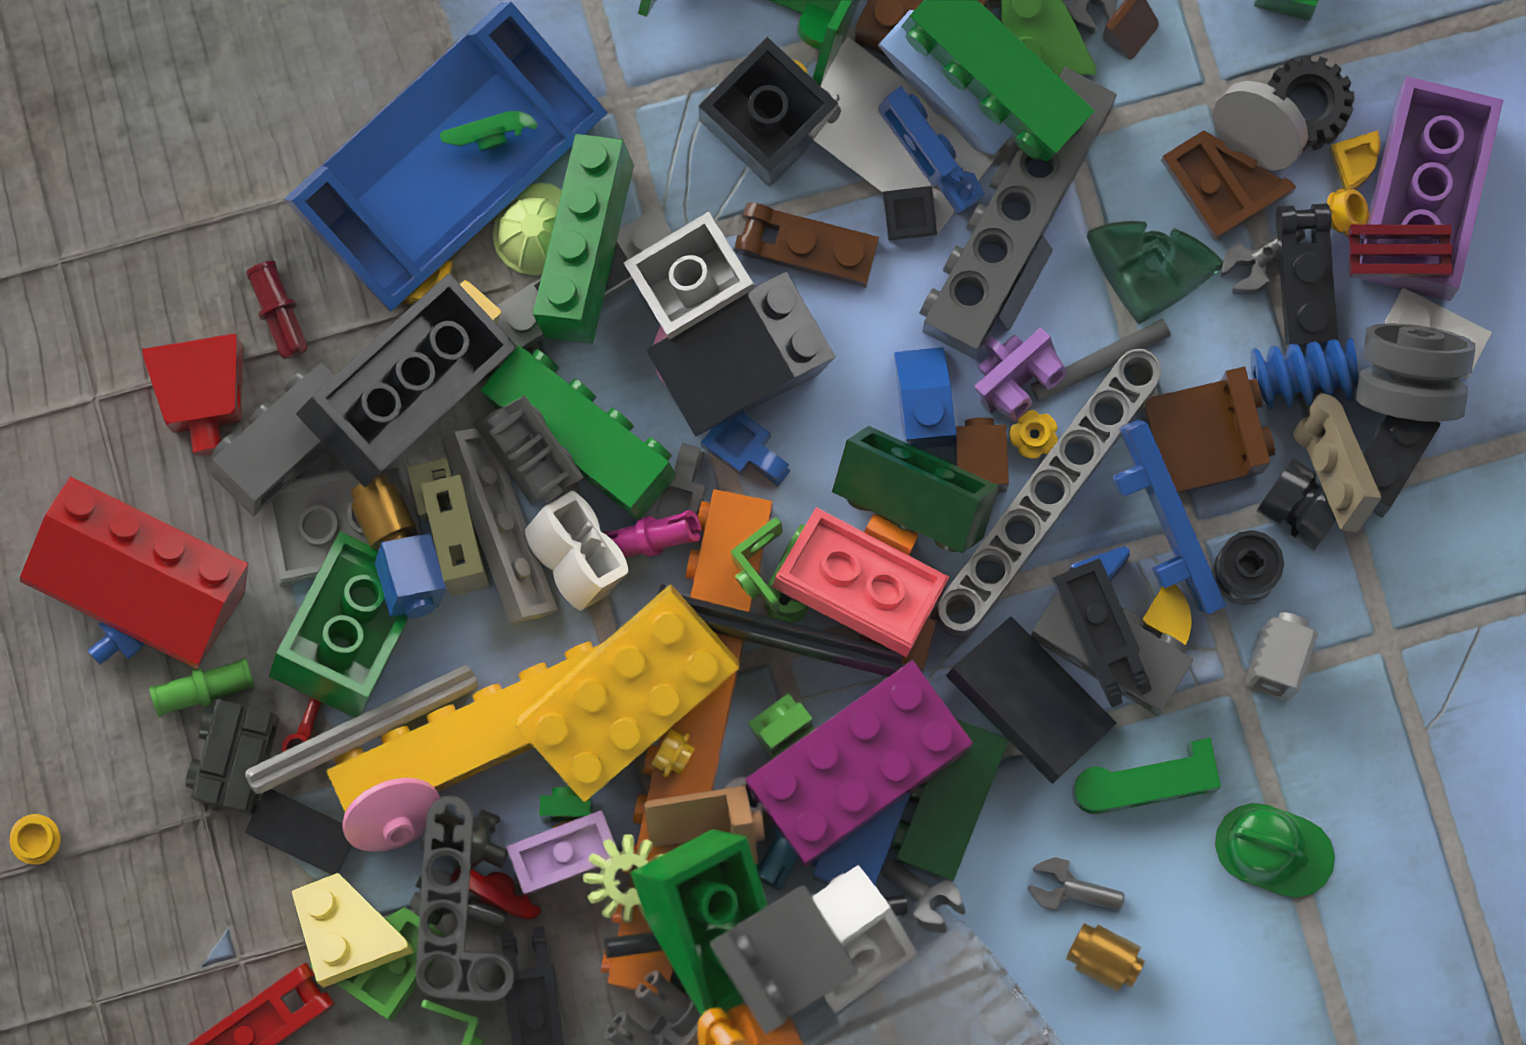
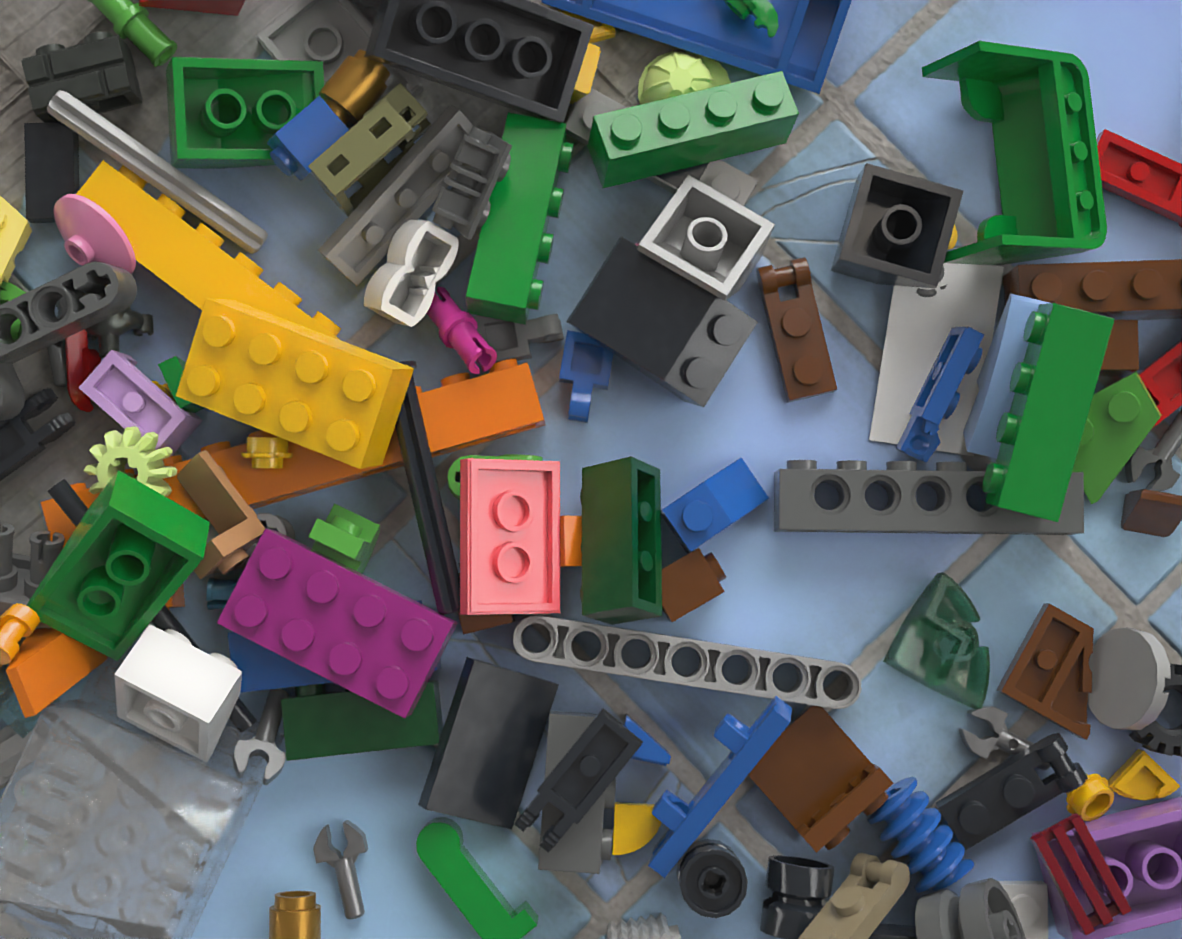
camera: 60 degrees right, 5 degrees up
red hand [281,697,322,753] -> none
dark grey bracket [710,885,858,1034] -> none
bright green bracket [730,517,783,613] -> none
black tile [883,186,938,241] -> none
medium lavender hips [974,327,1067,421] -> none
dark grey sticker [999,236,1053,331] -> none
yellow plate [1009,410,1058,459] -> none
dark grey bar [1030,319,1171,402] -> none

